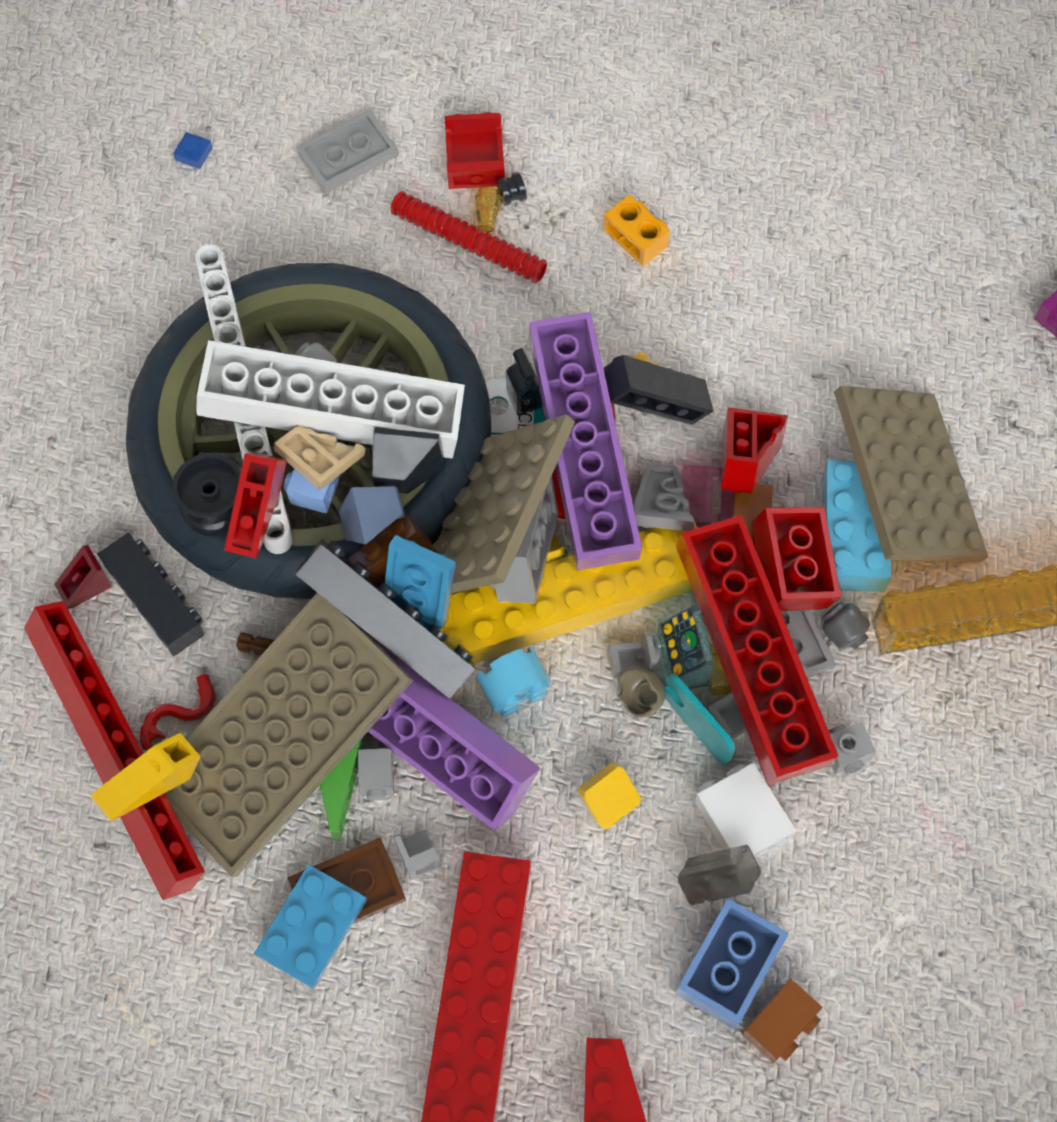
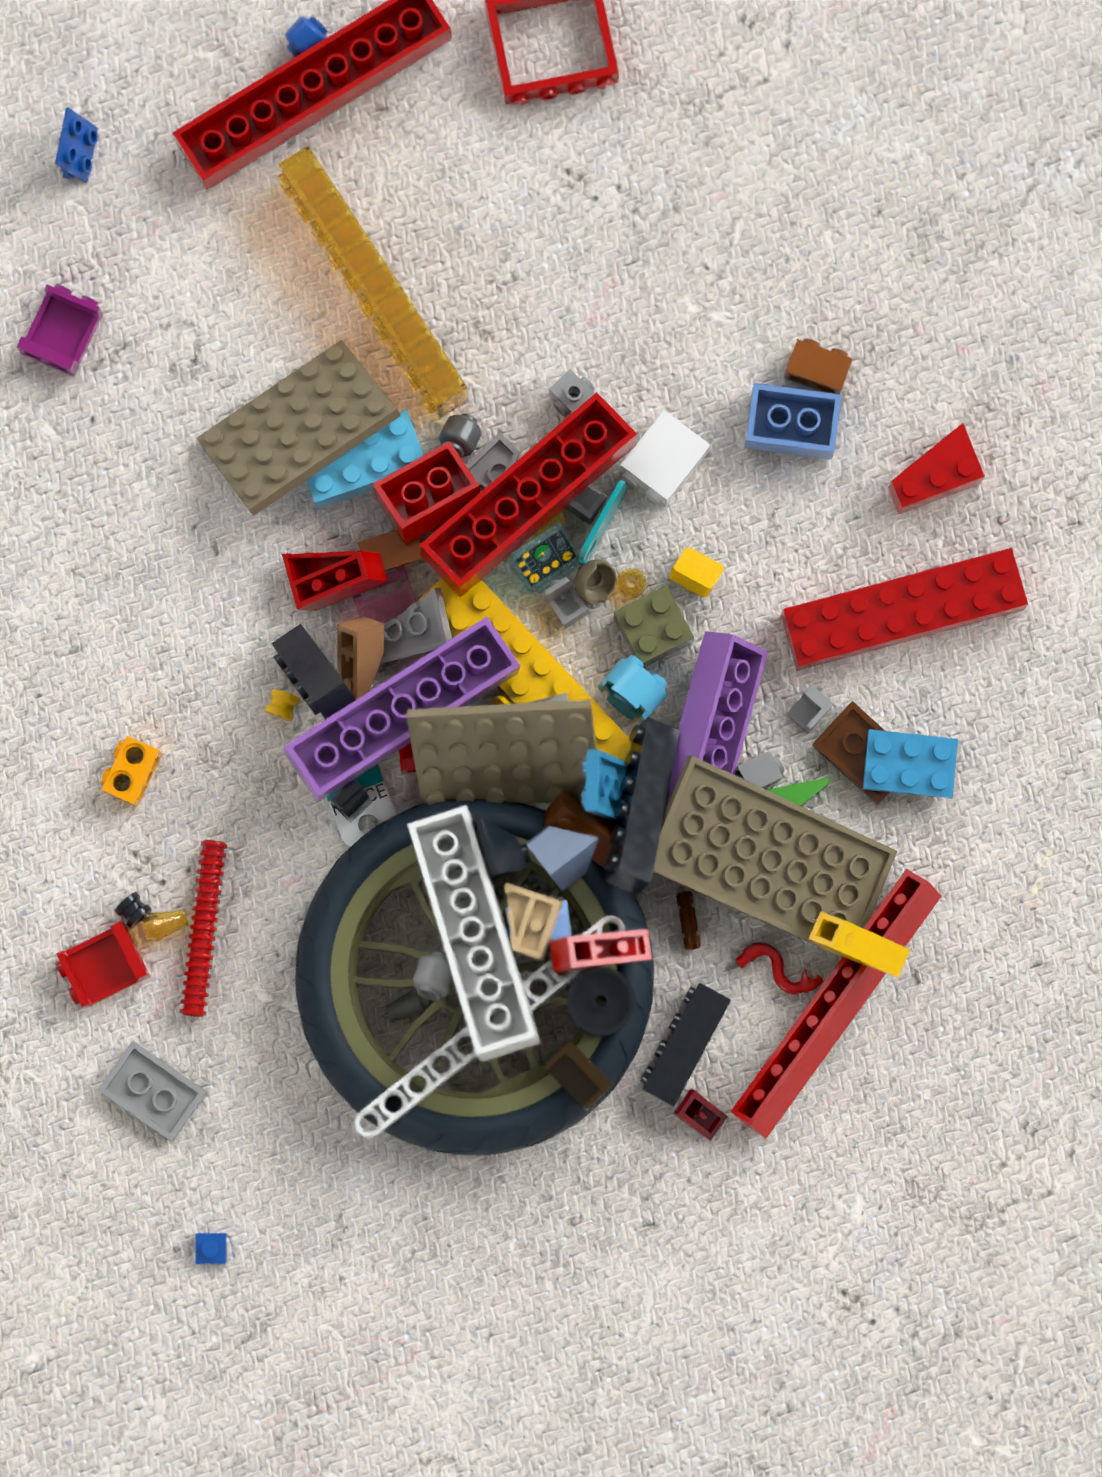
camera: 115 degrees left, 15 degrees up
clear smoke brick [677,844,761,906] -> none
none -> medium nougat slope [337,616,385,700]
none -> dark brown panel [544,1040,613,1111]
none -> olive brick [613,585,694,668]
none -> clear yellow plate [617,568,646,598]

